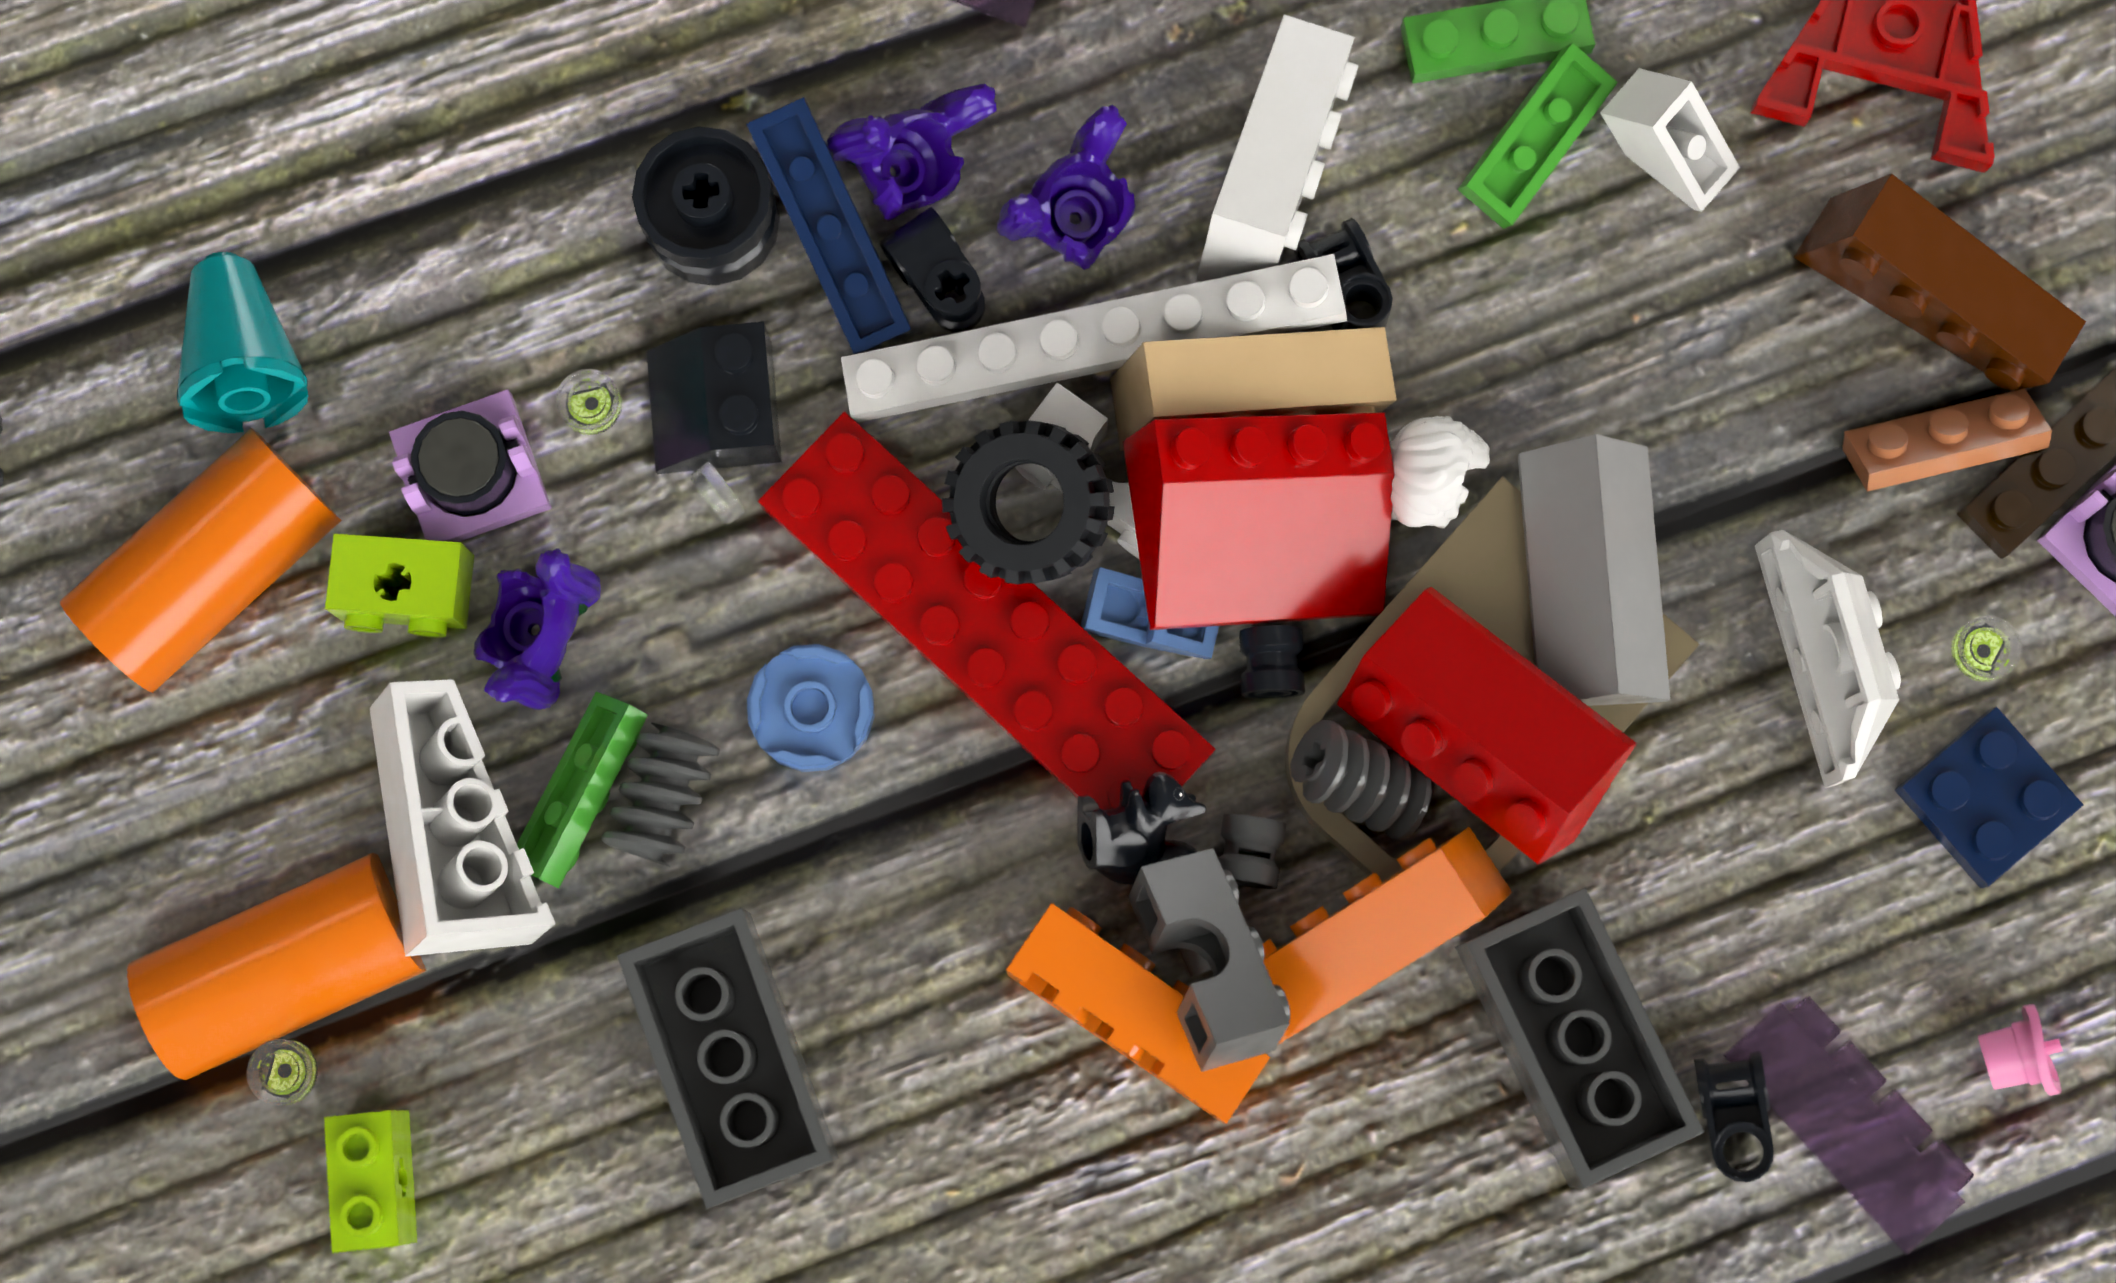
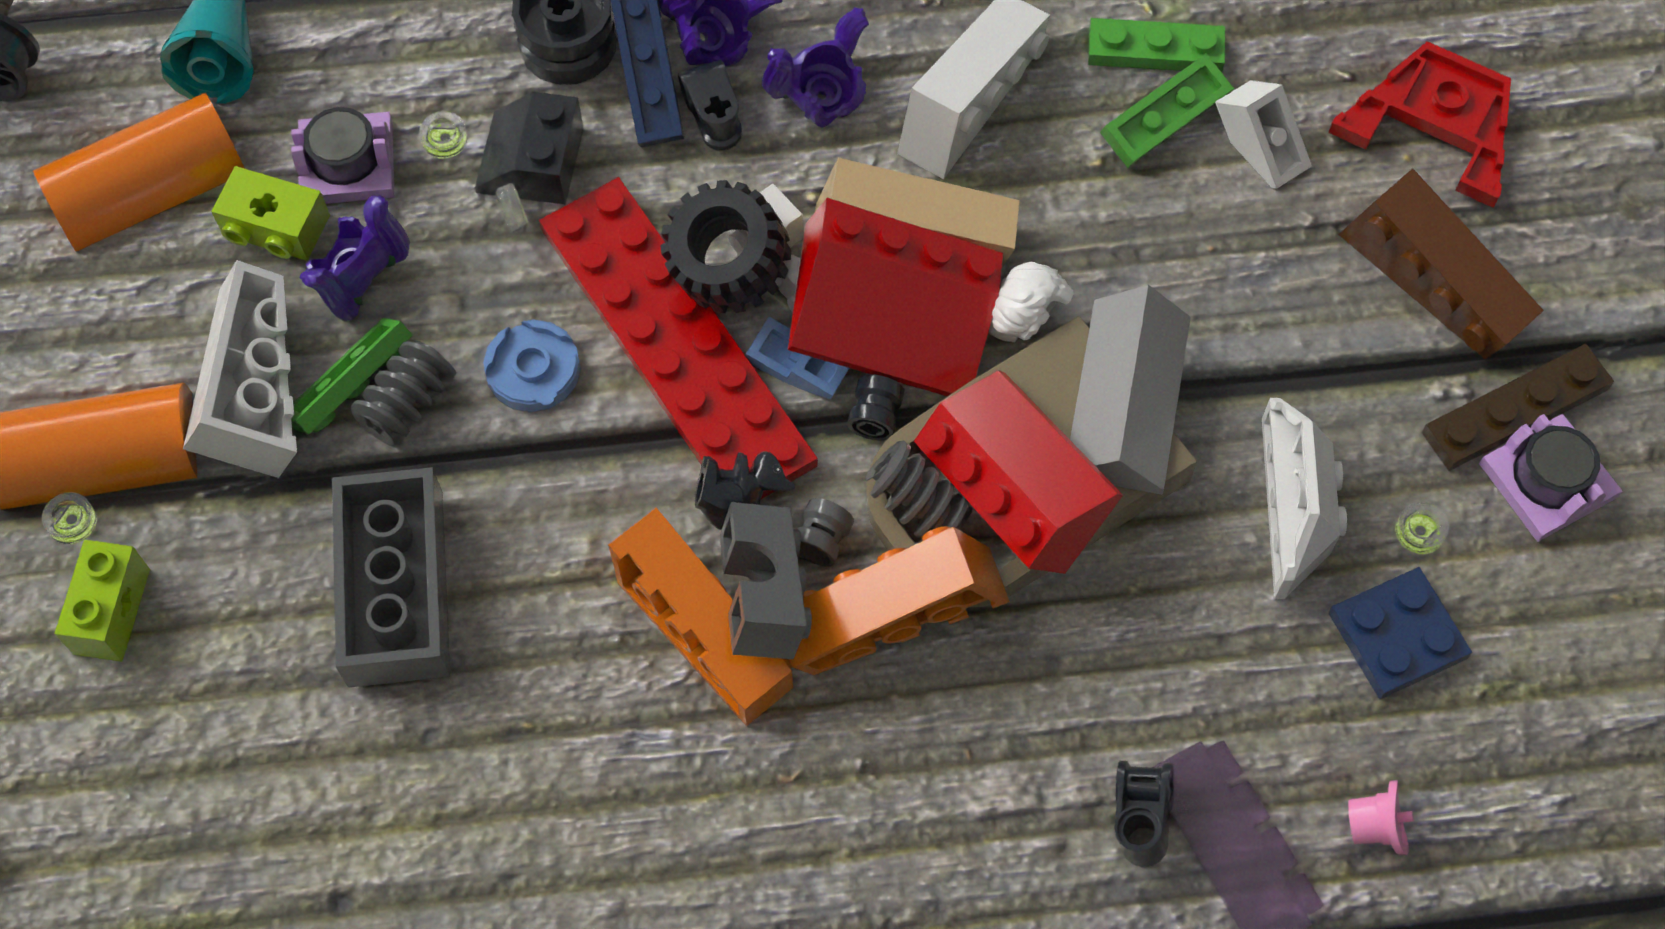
camera: 15 degrees right, 15 degrees down
white plate [841,254,1347,423] -> none
black piece [1294,218,1393,330] -> none
dark grey brick [1455,887,1704,1189] -> none
nougat plate [1842,388,2052,492] -> none

